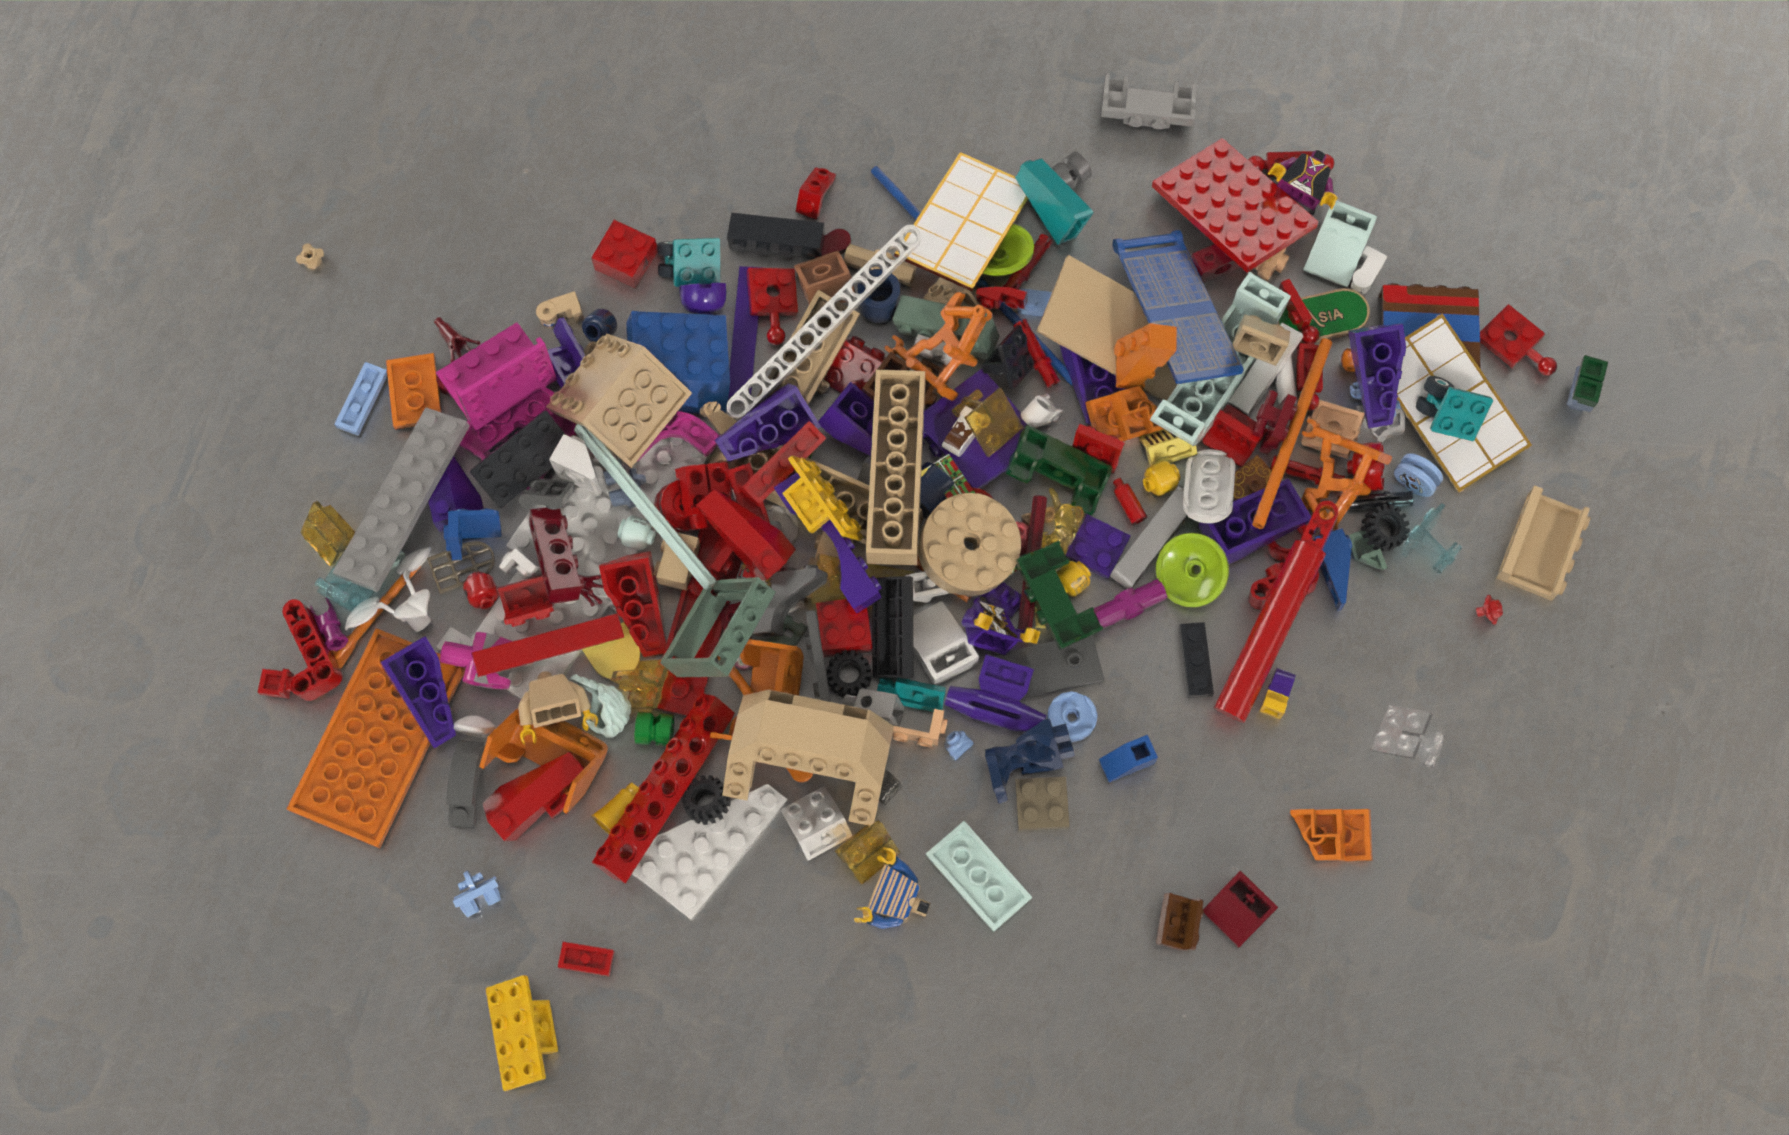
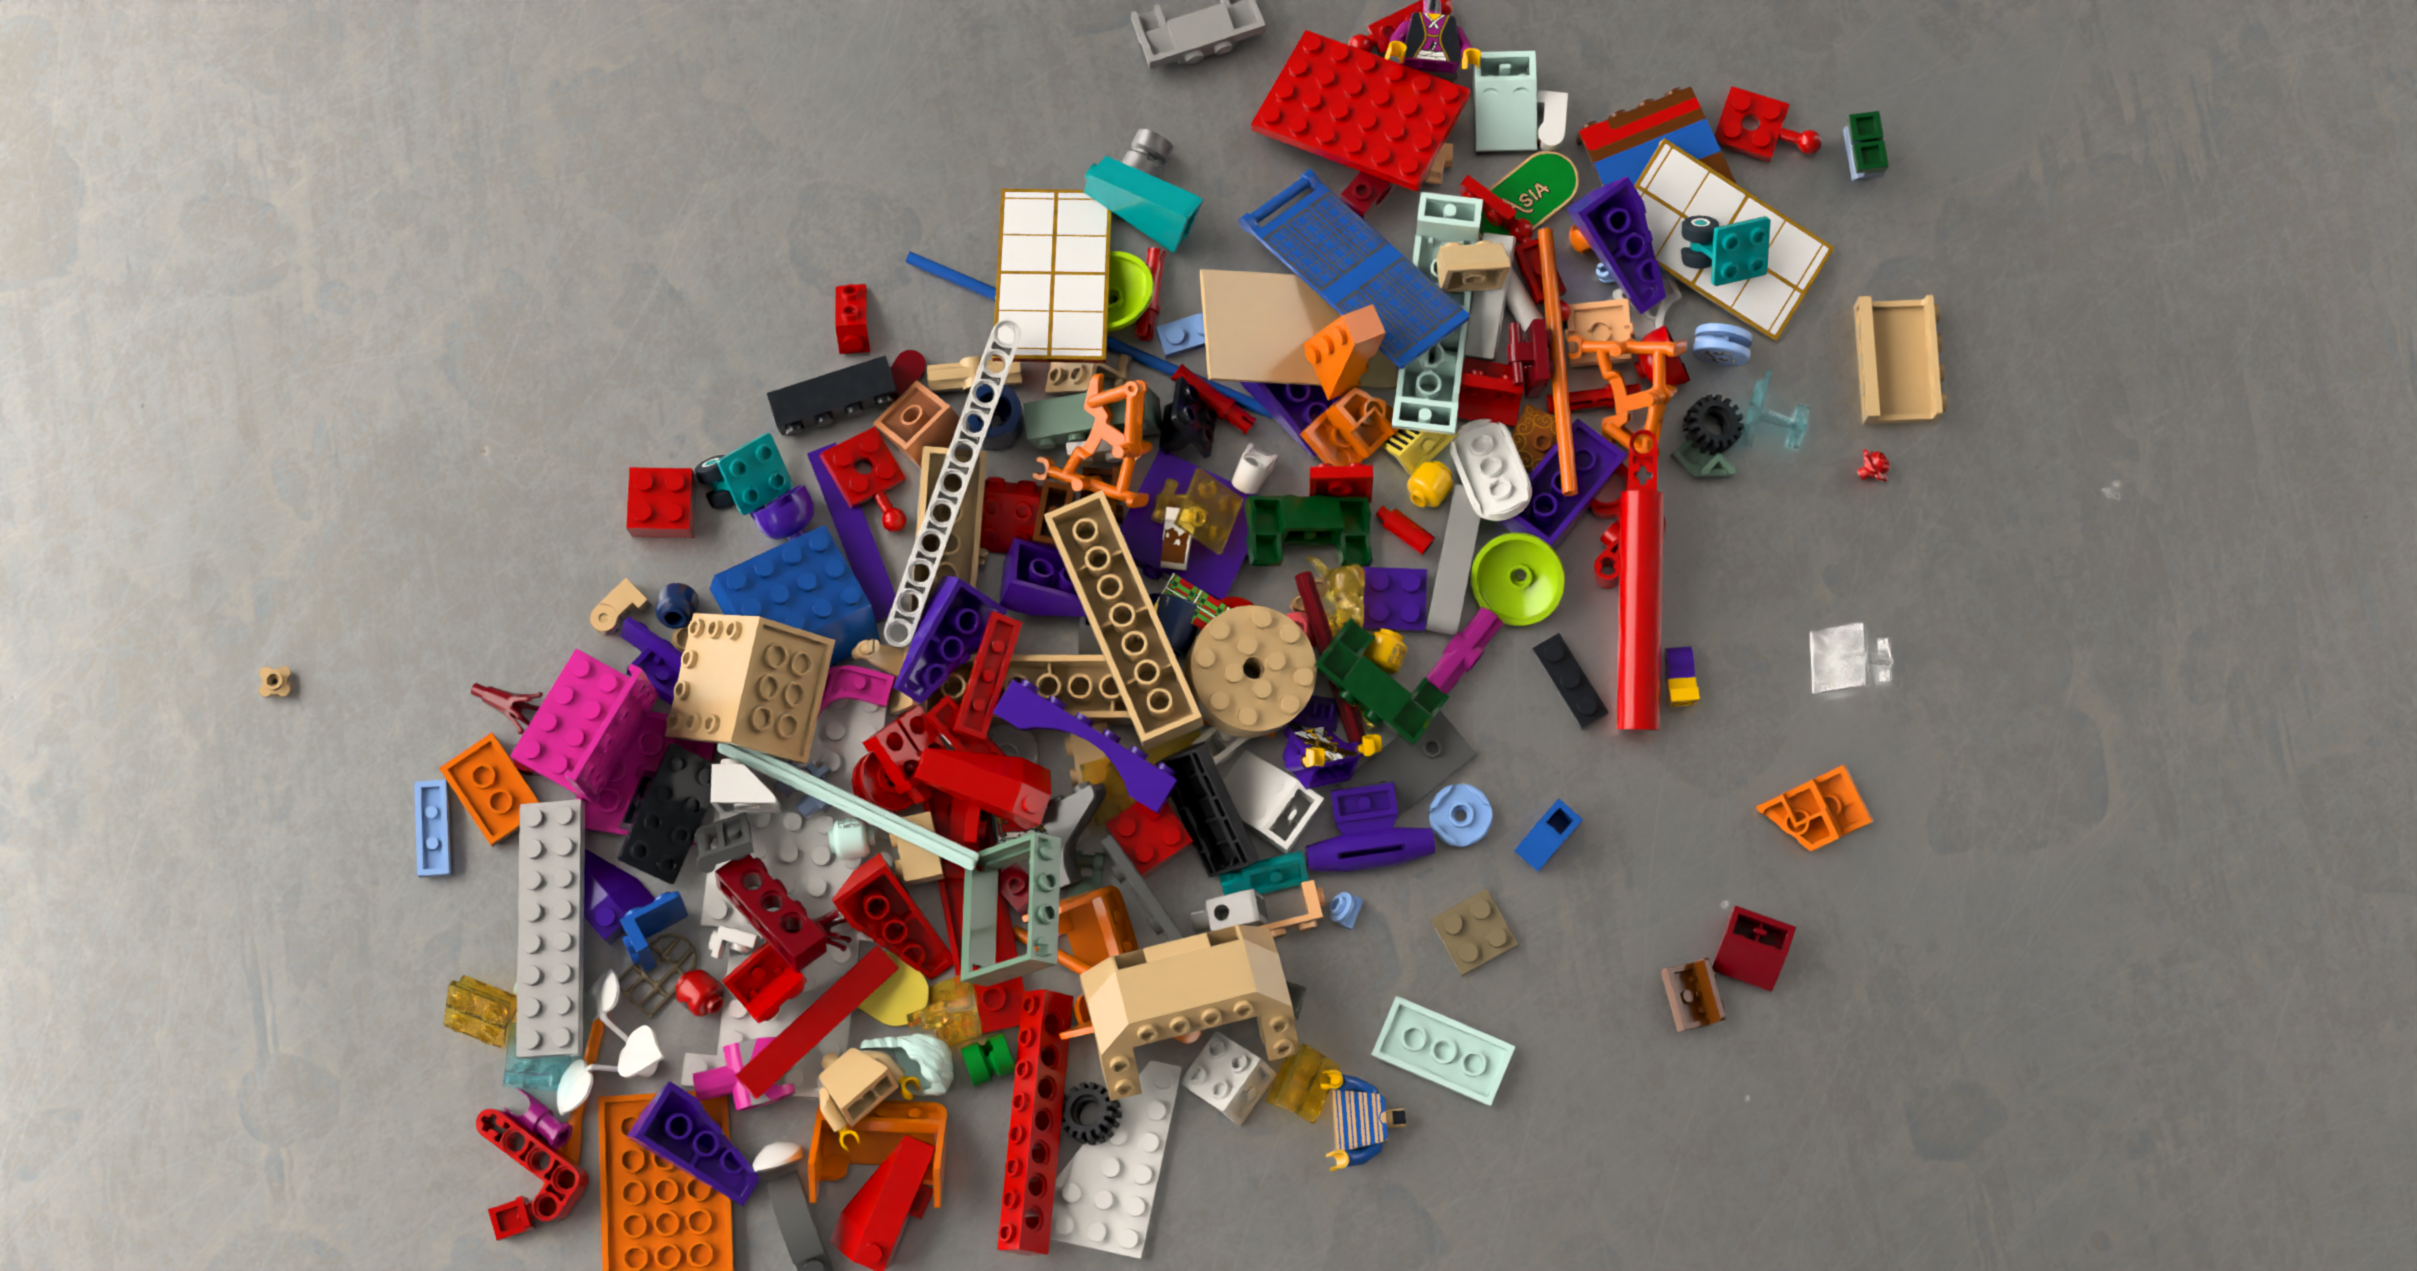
camera: 25 degrees left, 5 degrees up
yellow plant [591,782,639,835] -> none
yellow bracket [782,455,864,541] -> none
black tyre [826,650,872,697] -> none
red slope [976,287,1028,310] -> none
dark blue hips [985,719,1075,804] -> none
blue slope [1313,528,1352,611] -> none
black pin [1337,491,1414,511] -> none

